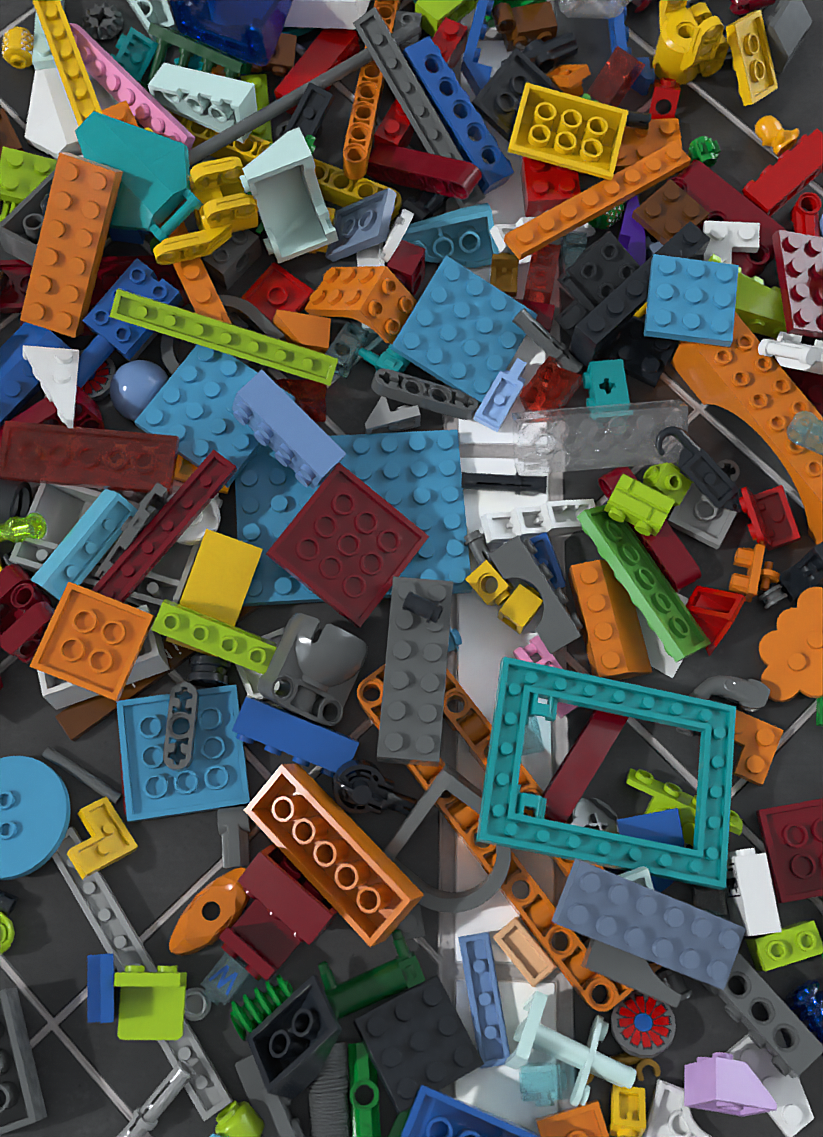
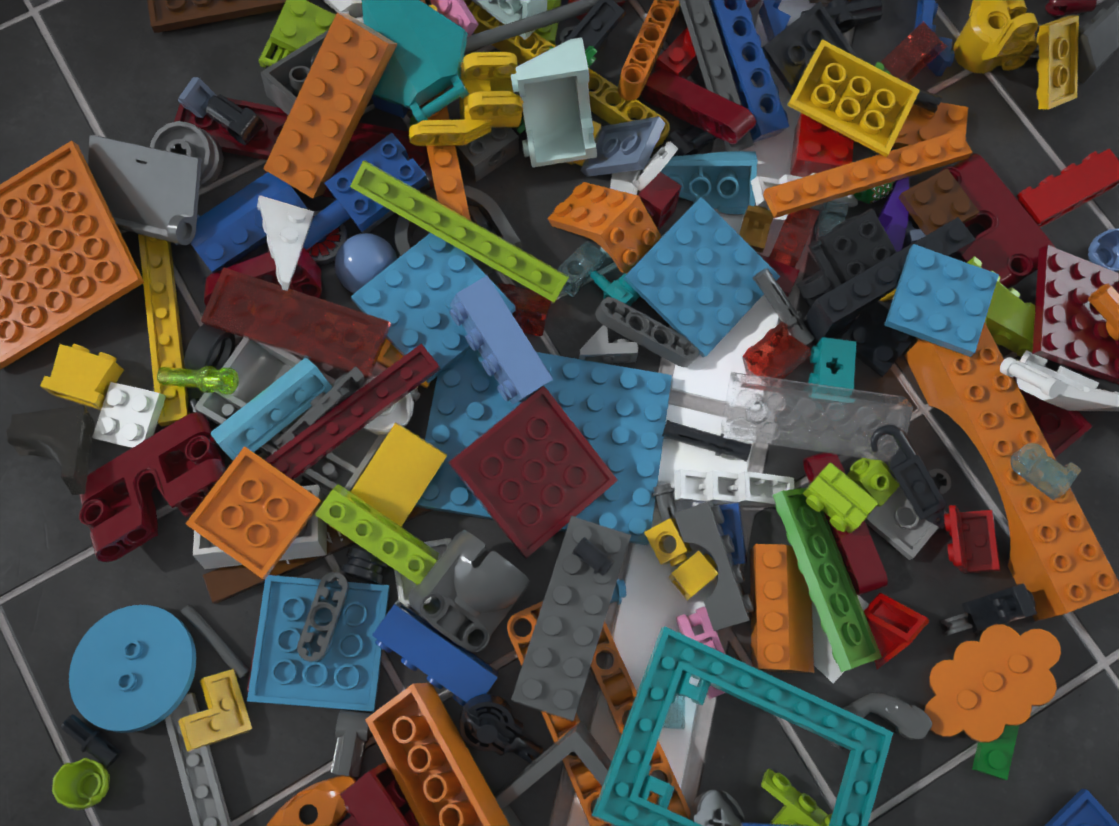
camera: 10 degrees right, 0 degrees up
red tile [241,262,314,323] -> none
orange slope [272,309,331,354] -> none
light blue hinge [473,358,527,433] -> none
dark red beam [533,710,629,823] -> none
orange slope [545,64,591,97] -> none
red bracket [649,77,681,119] -> none
green gear [687,136,721,168] -> none
white plate [702,221,759,264] -> none
orange hips [729,544,780,602] -> none
orange plate [732,710,783,786] -> none
light orange animal [755,115,799,158] -> none
red piece [790,192,822,237] -> none

